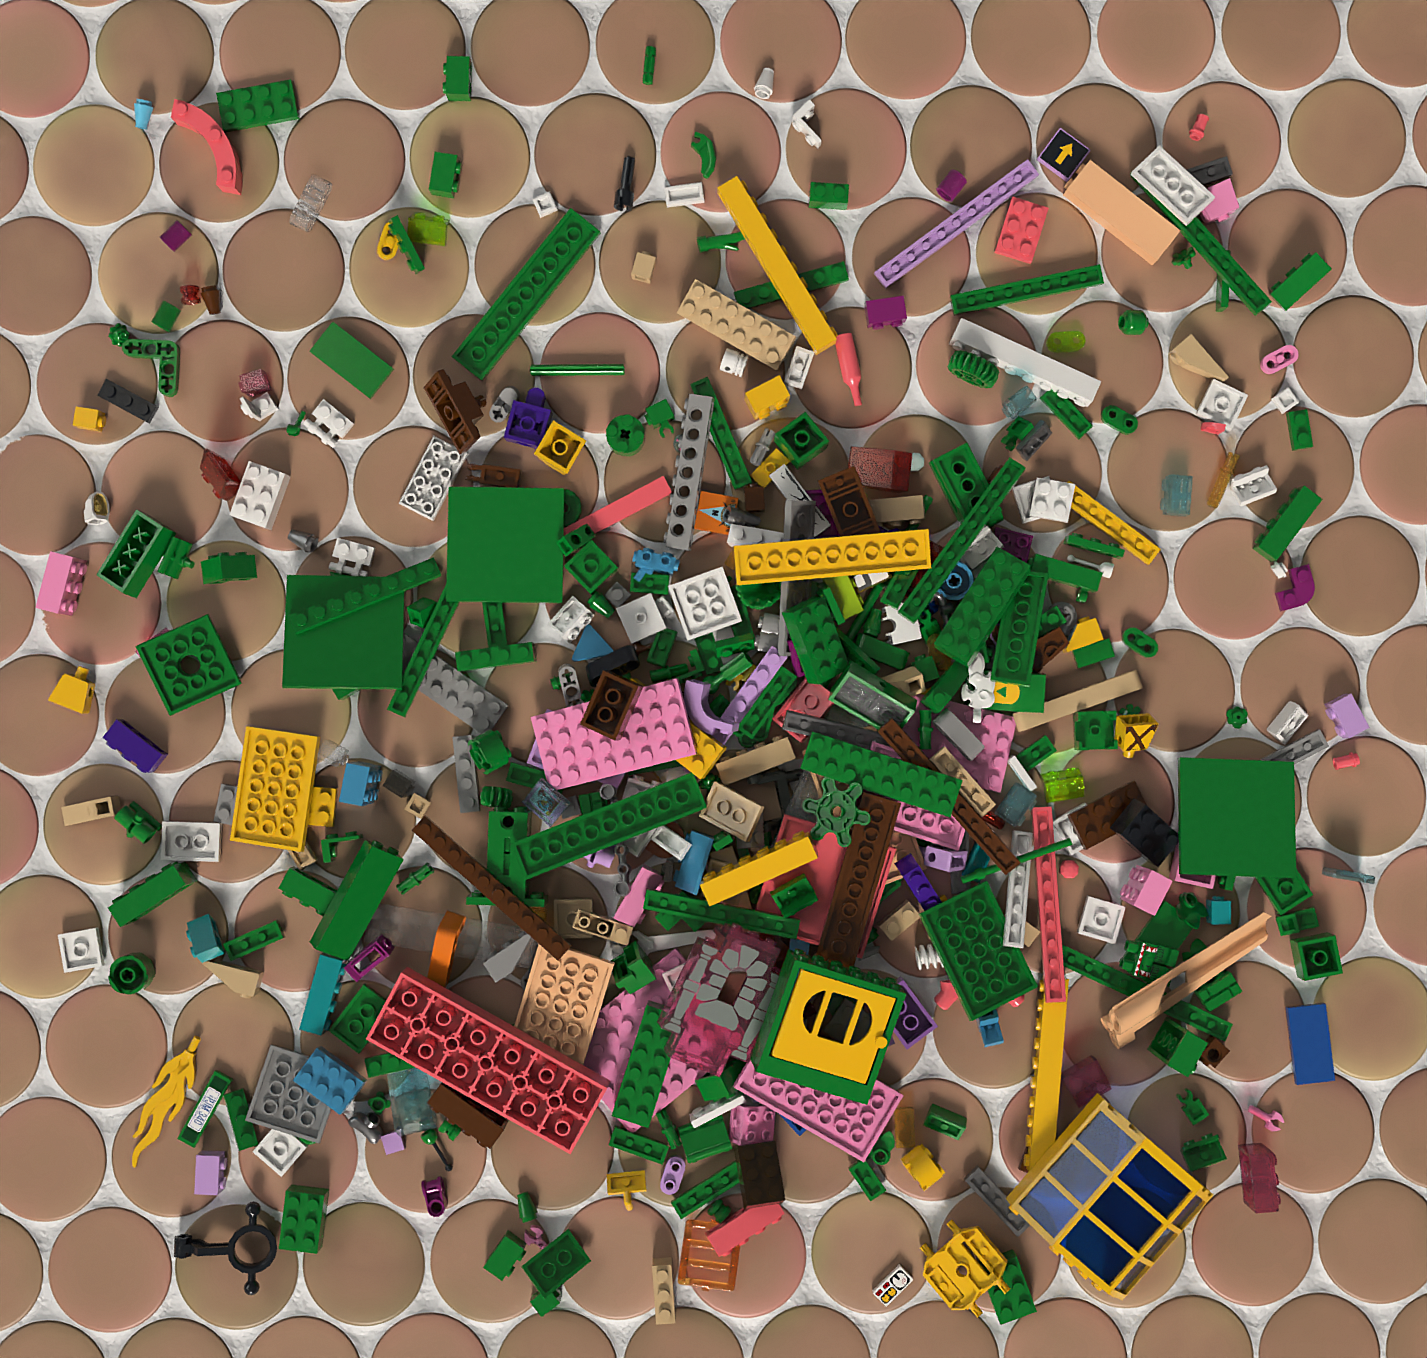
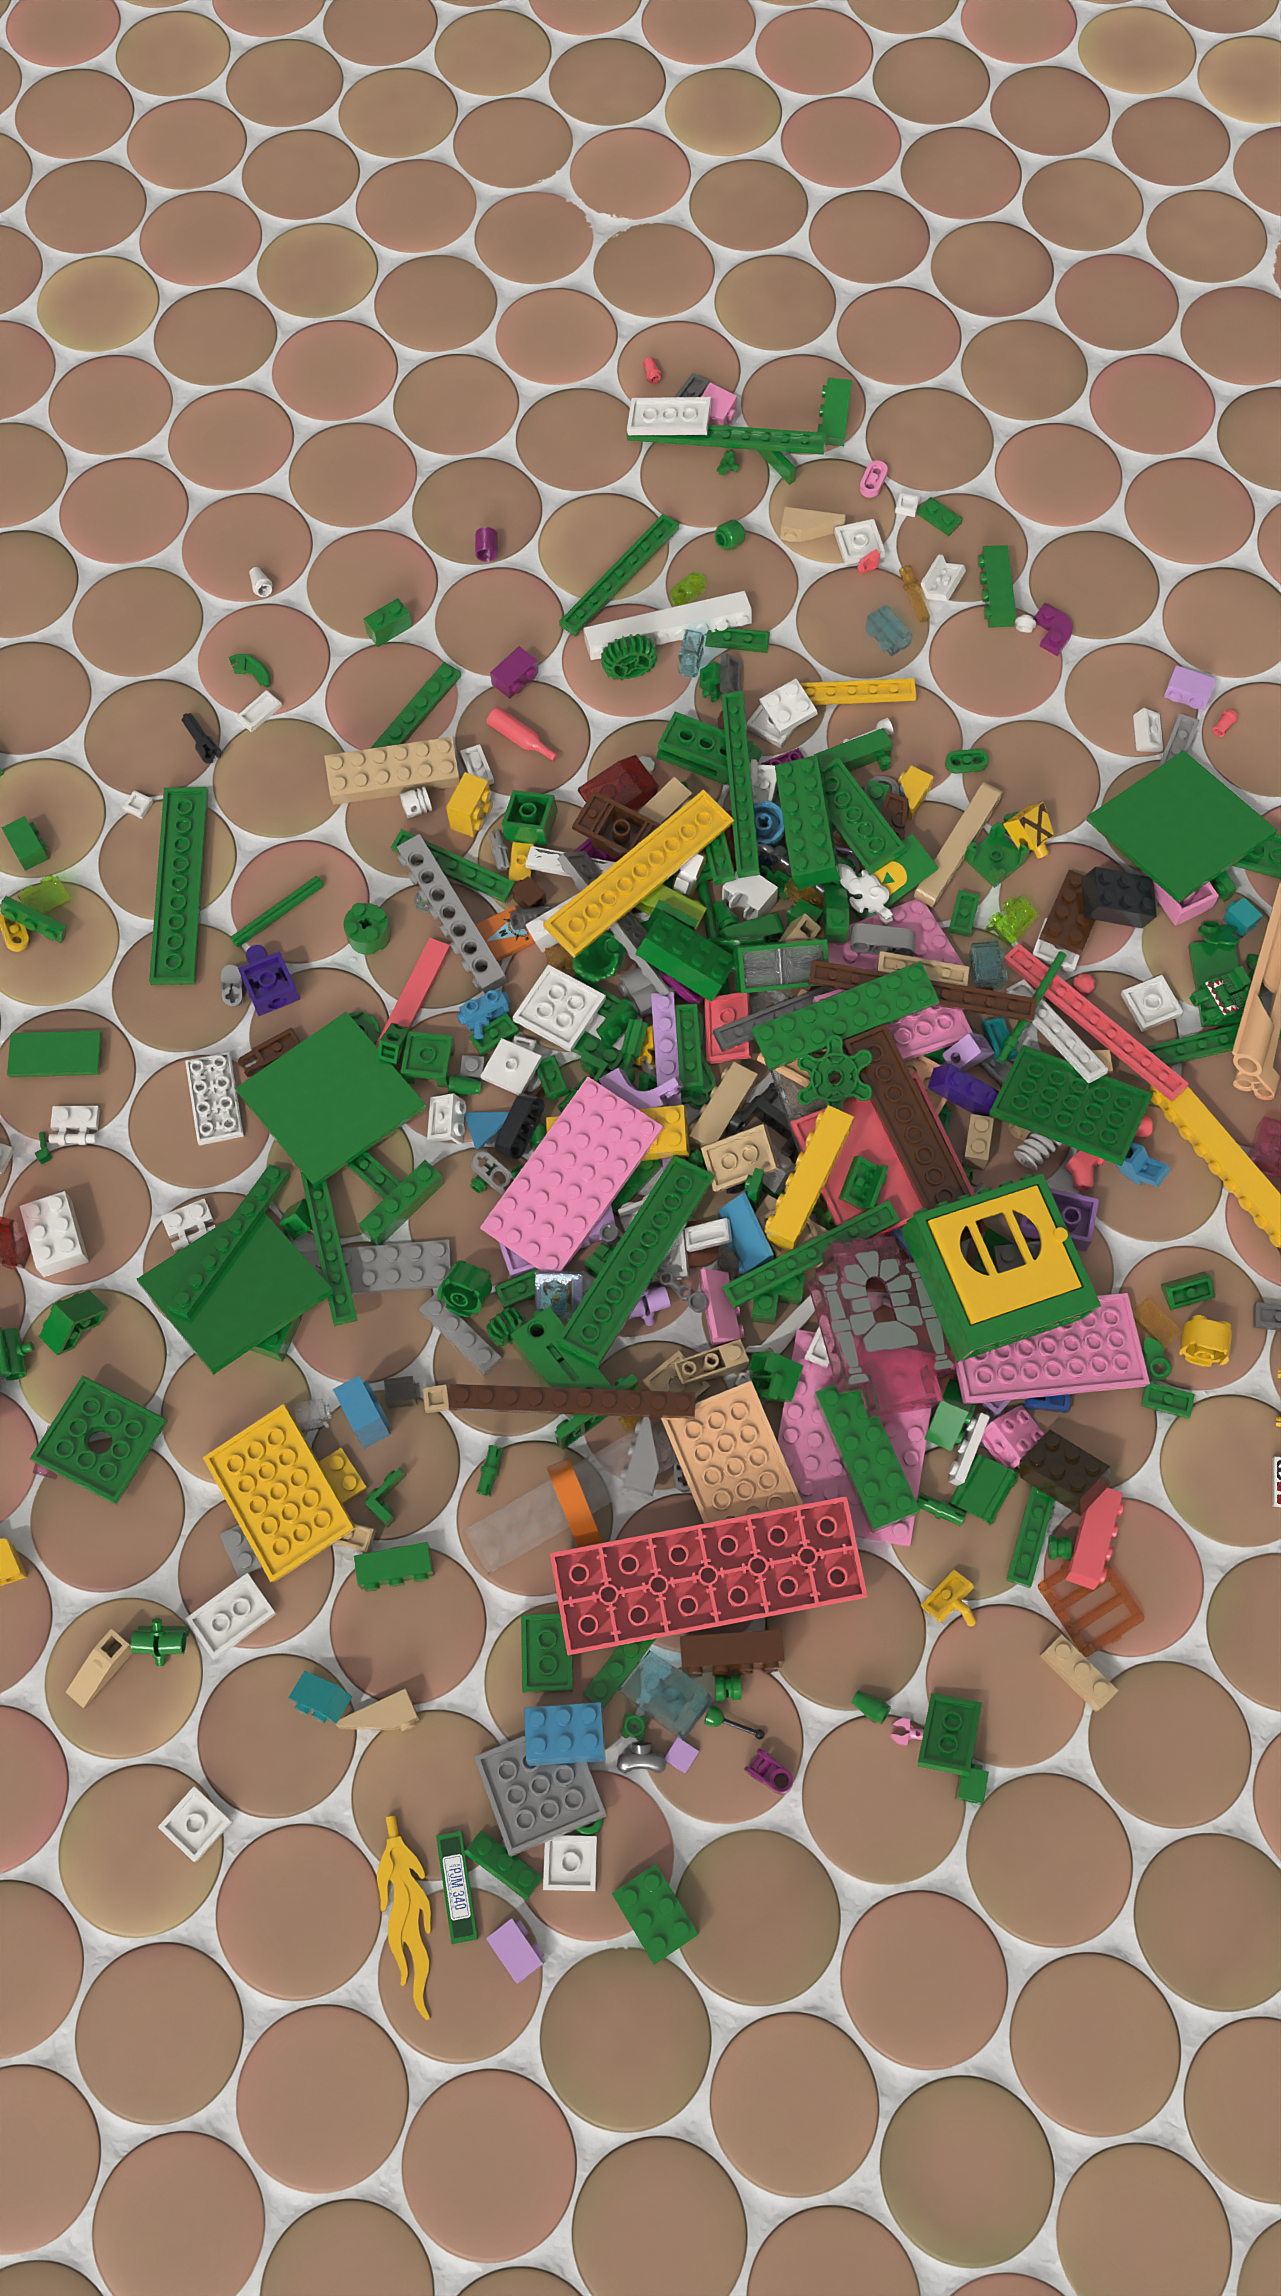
camera: 35 degrees left, 20 degrees down
dark purple brick [102,719,168,773] -> none
green brick [108,861,198,927] -> none
green brick [108,952,156,994] -> none
black piece [174,1201,277,1296] -> none
green plate [223,920,285,961] -> none
flat silver cone [288,529,318,552] -> none
teal brick [299,953,346,1036] -> none
green brick [309,840,404,961] -> none
magenta window [344,934,395,982] -> none
reddish brown brick [423,369,486,454] -> none
green brick [483,1230,527,1281] -> none
yellow slope [534,420,586,475] -> none
reddish brown brick [580,670,644,741] -> none
green plate [608,1125,669,1165] -> none
tan brick [631,251,656,284] -> none
green axle [642,46,656,85] -> none
green brick [644,399,675,438] -> none
lavender plate [660,1155,685,1195] -> none
green plant [697,232,745,253] -> none
yellow brick [717,176,838,355] -> none
white bracket [792,100,822,149] -> none
lavender plate [874,159,1039,289] -> none
green pin [918,710,933,750] -> none
coral plate [994,196,1049,264] -> none
white tile [1007,755,1037,791] -> none
black tile [1037,128,1090,182] -> none
light nougat brick [1063,160,1181,265] -> none
green plate [1064,533,1125,559] -> none
green tile [1072,638,1115,668] -> none
green plate [1101,405,1138,435] -> none
bright pink brick [1120,865,1173,916] -> none
green plant [1226,706,1248,729] -> none

